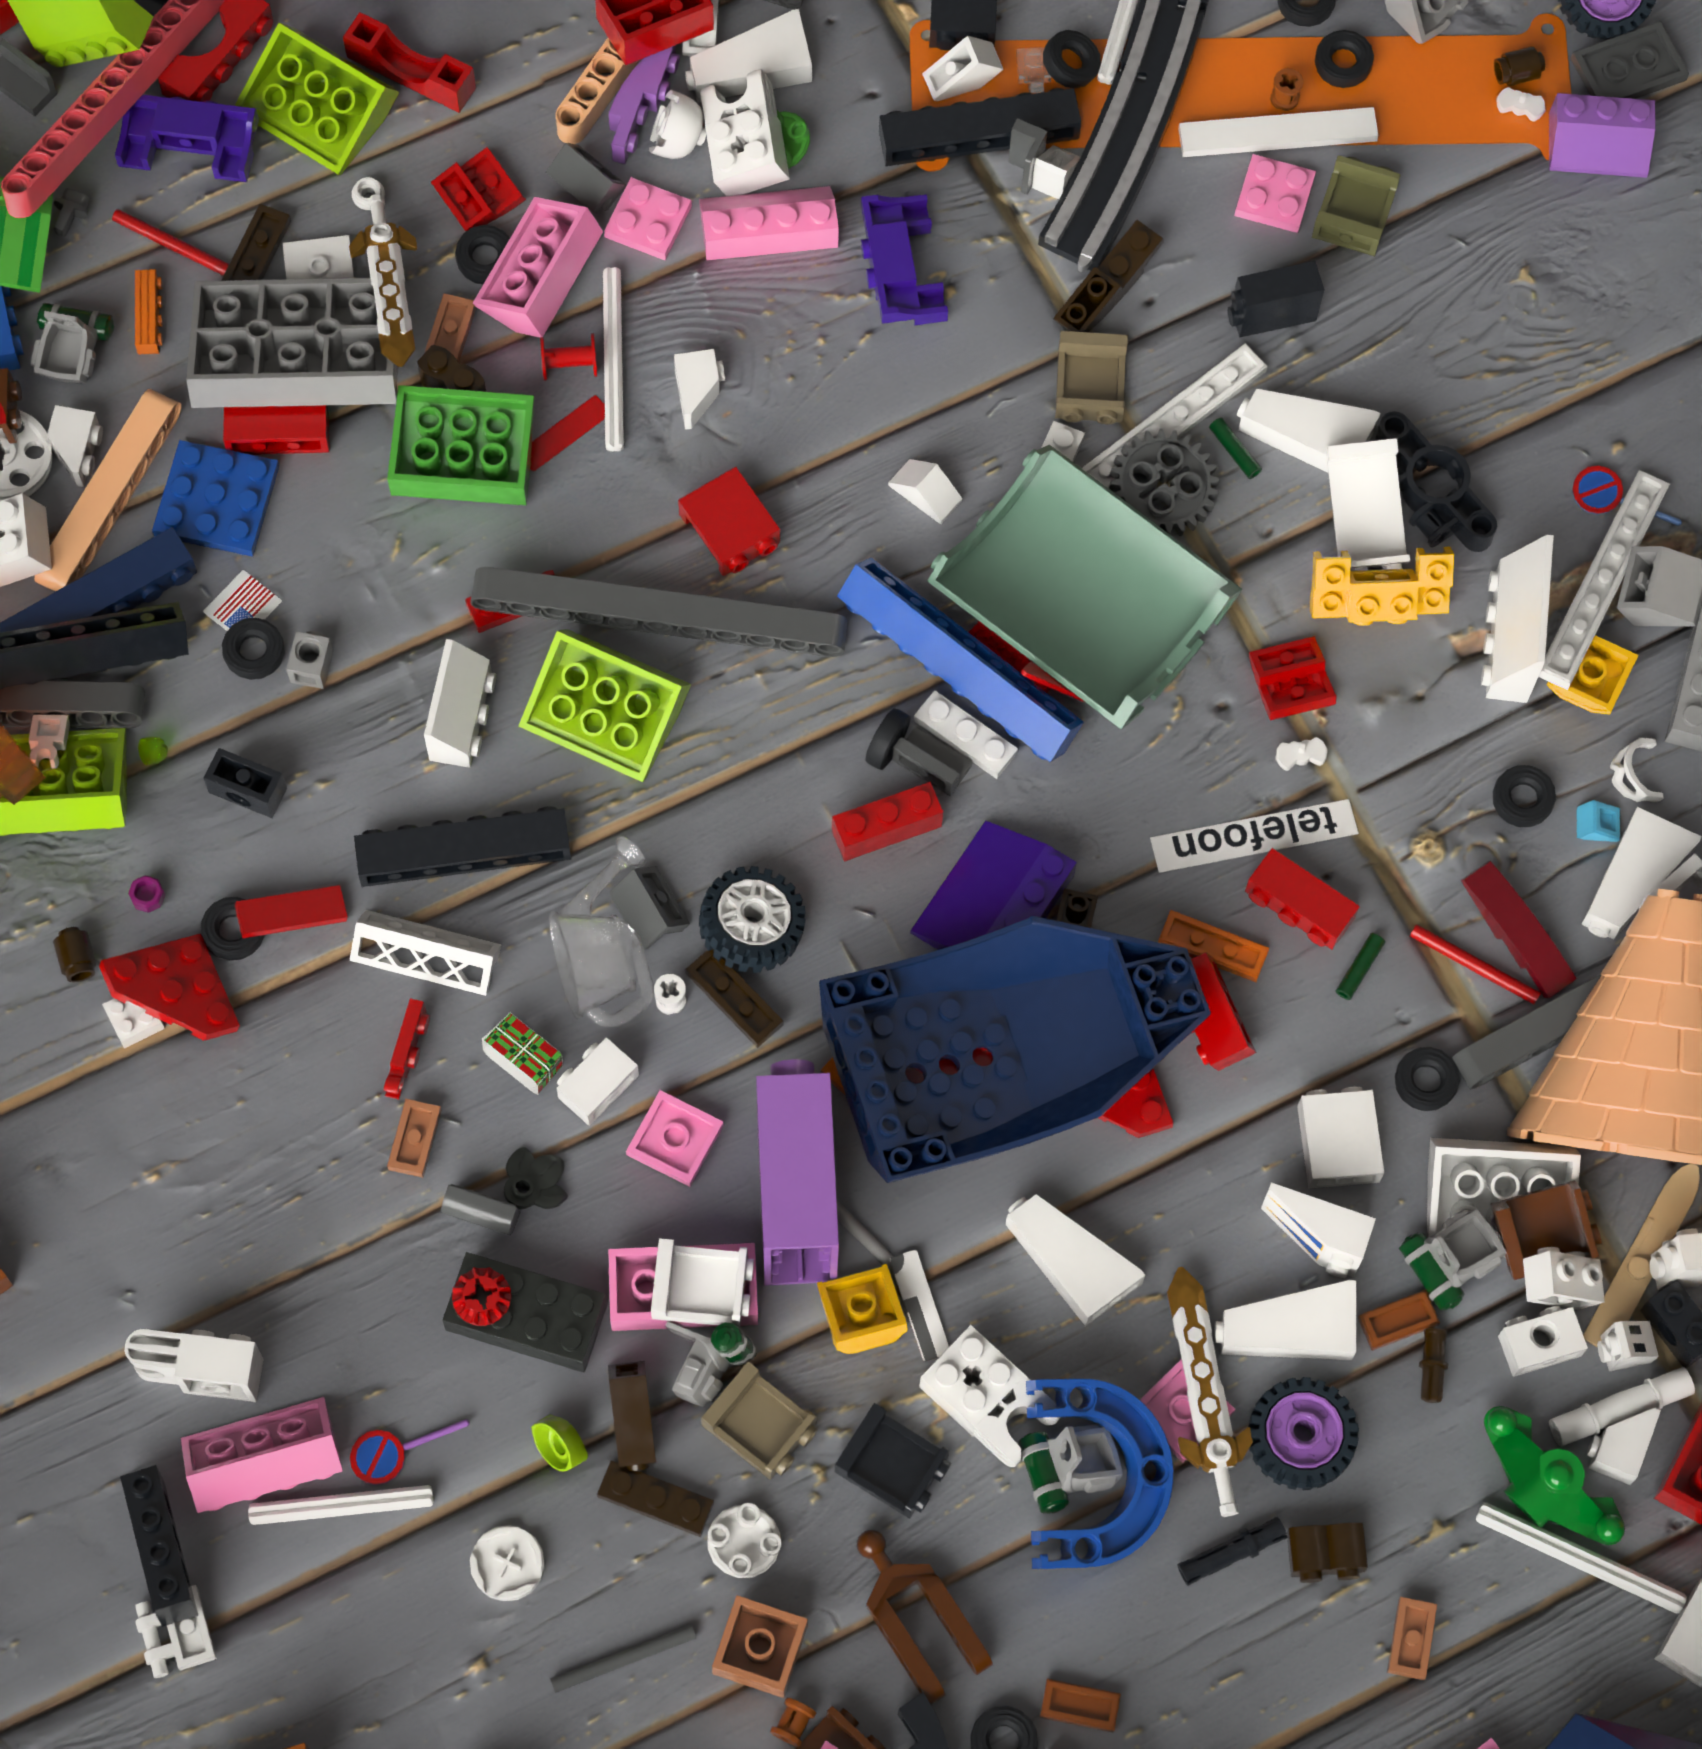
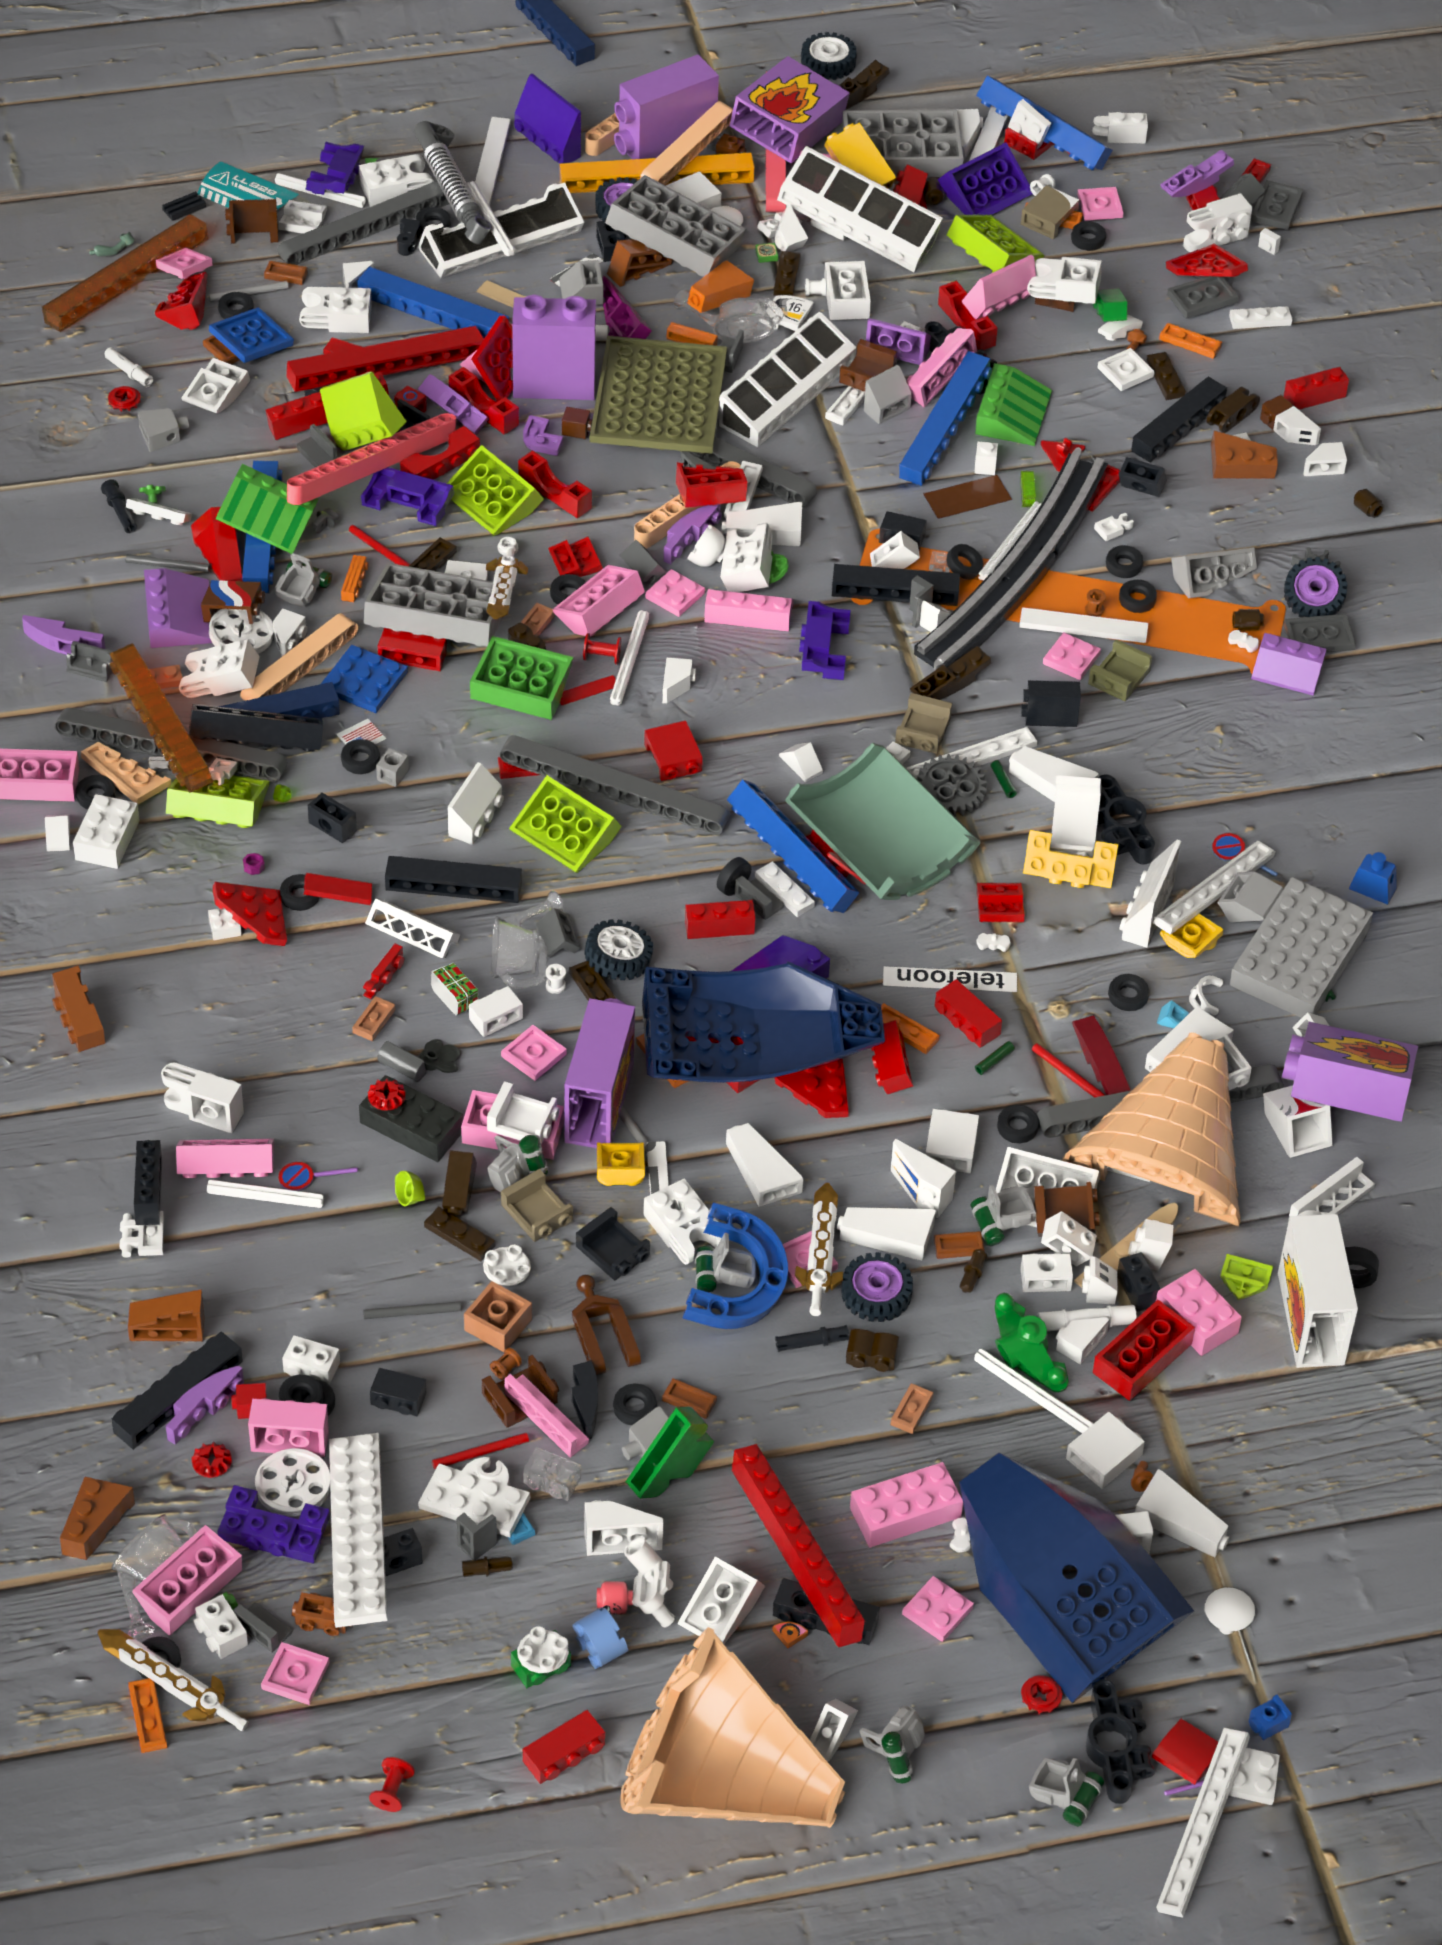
camera: 15 degrees right, 20 degrees down
dark brown brick [53,927,96,982] -> none
white tile [470,1525,545,1602] -> none

